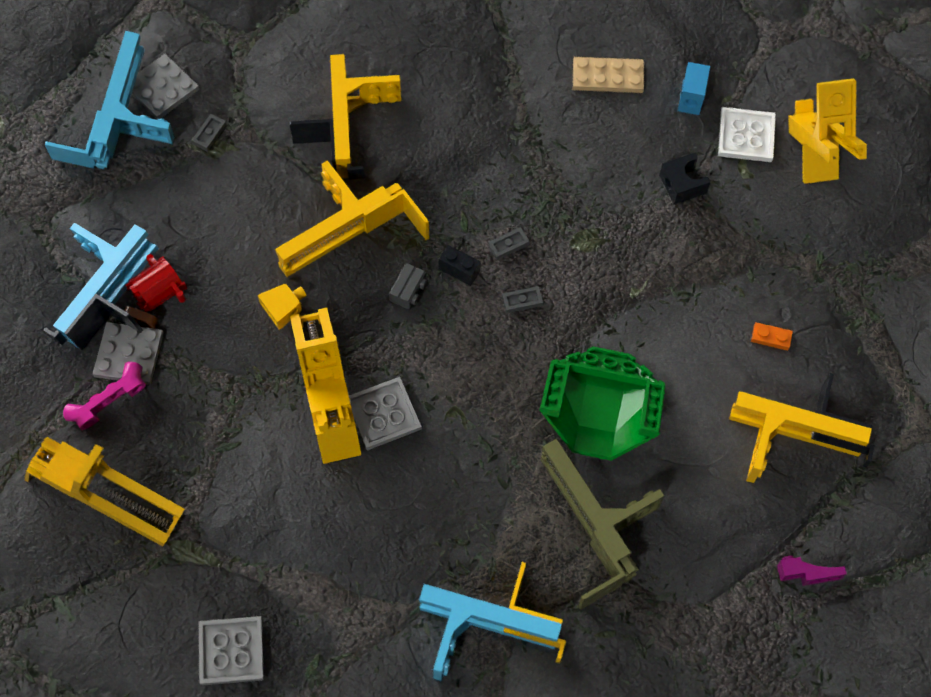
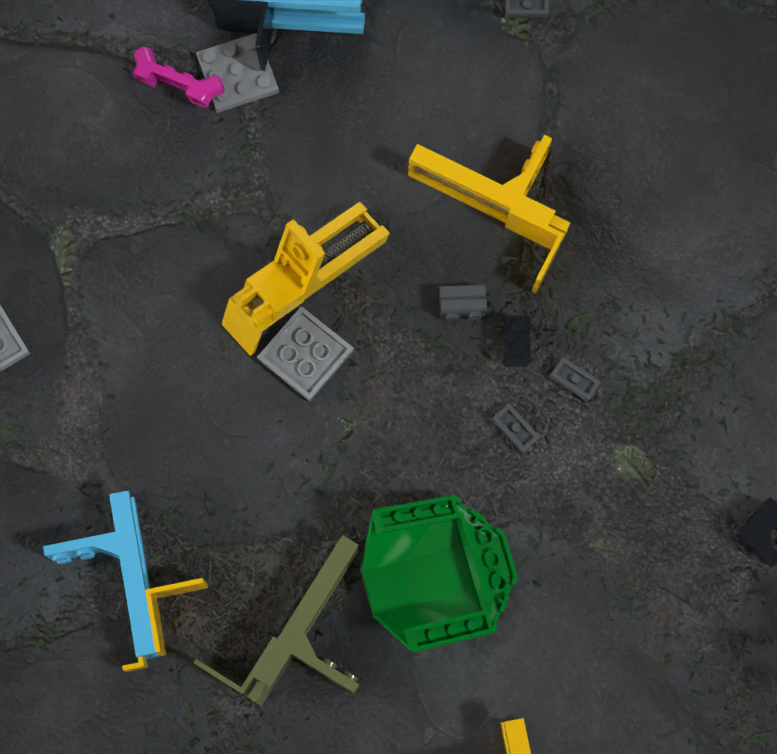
camera: 60 degrees right, 10 degrees up
yellow piece [25,437,185,546] -> none
reddish brown beam [124,306,159,329] -> none
red container [125,254,187,312] -> none
yellow torso [258,284,307,330] -> none
yellow piece [290,54,401,179] -> none
orange plate [751,322,793,351] -> none

